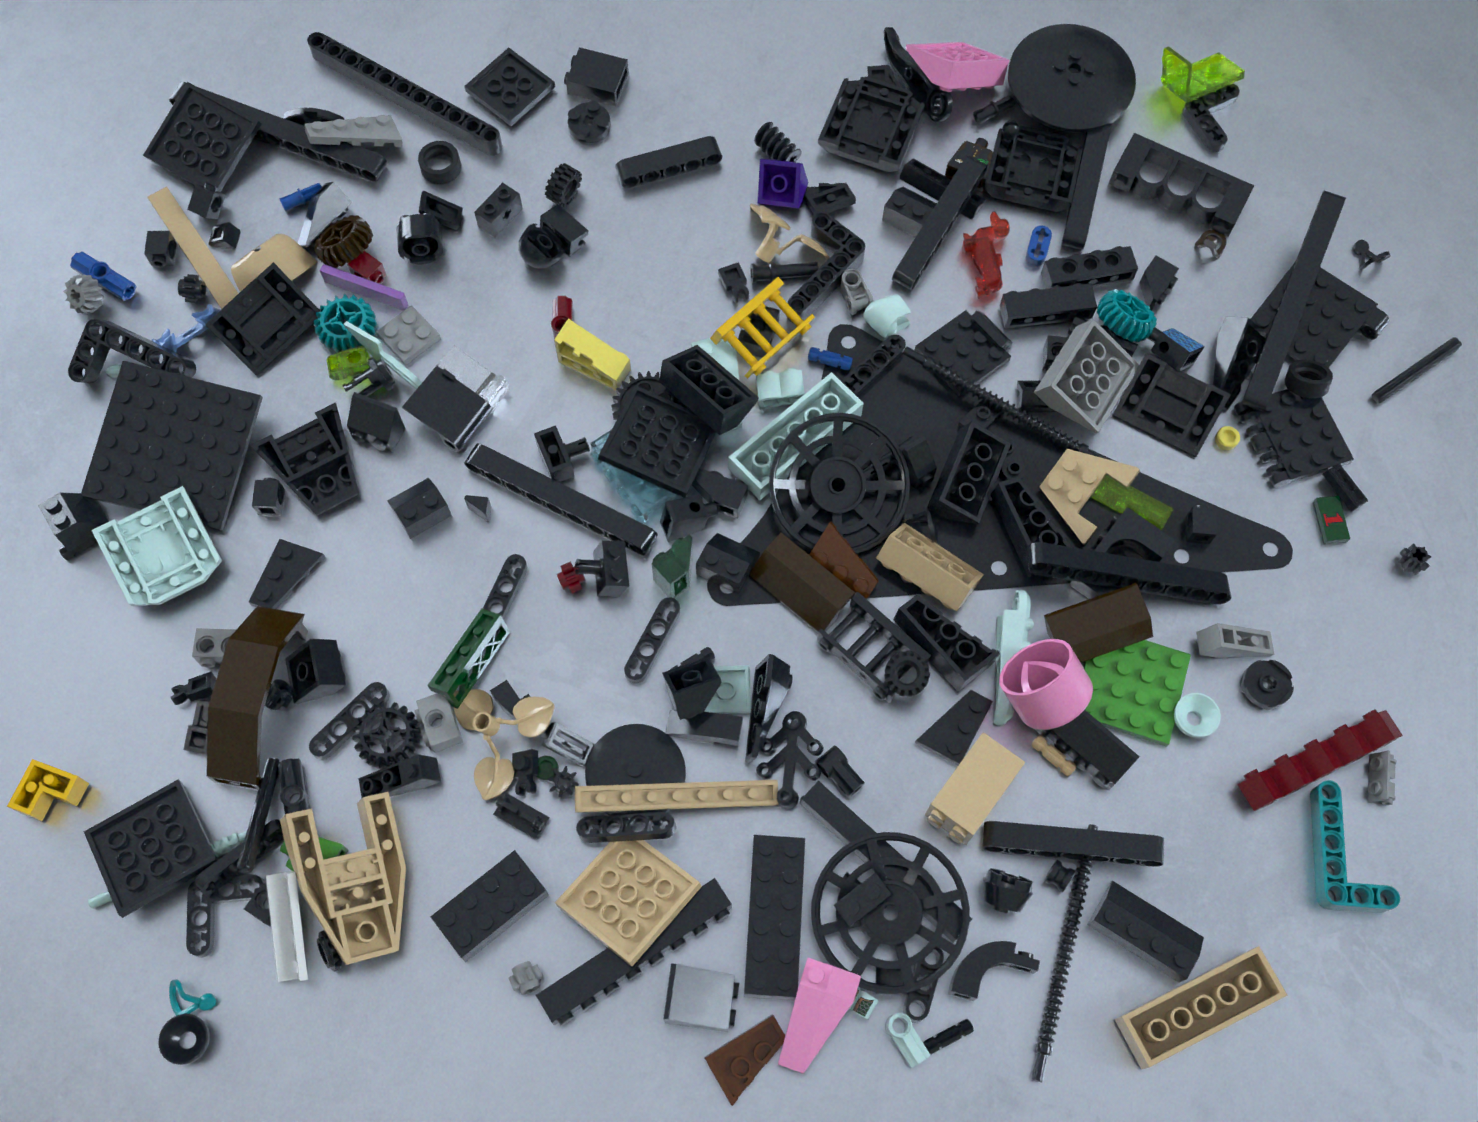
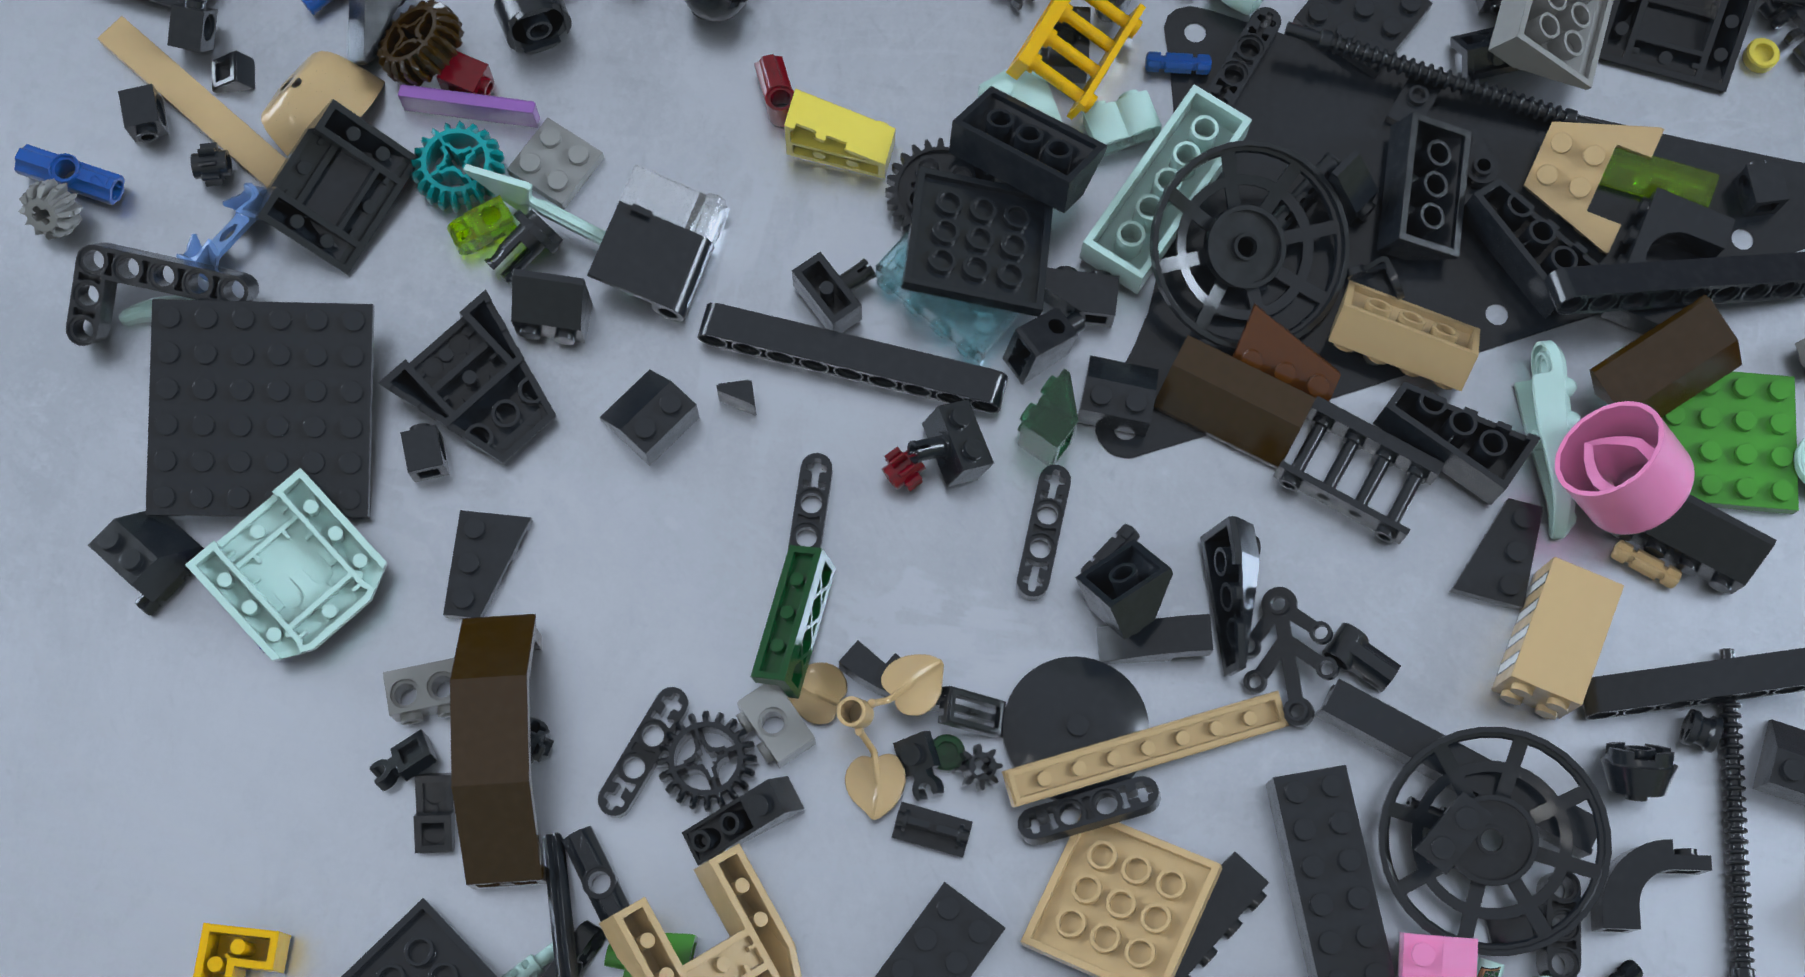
camera: 15 degrees left, 5 degrees up
black slope [285,639,346,704] -> none
light aqua tile [704,665,751,716] -> none
black tyre [884,651,930,697] -> none

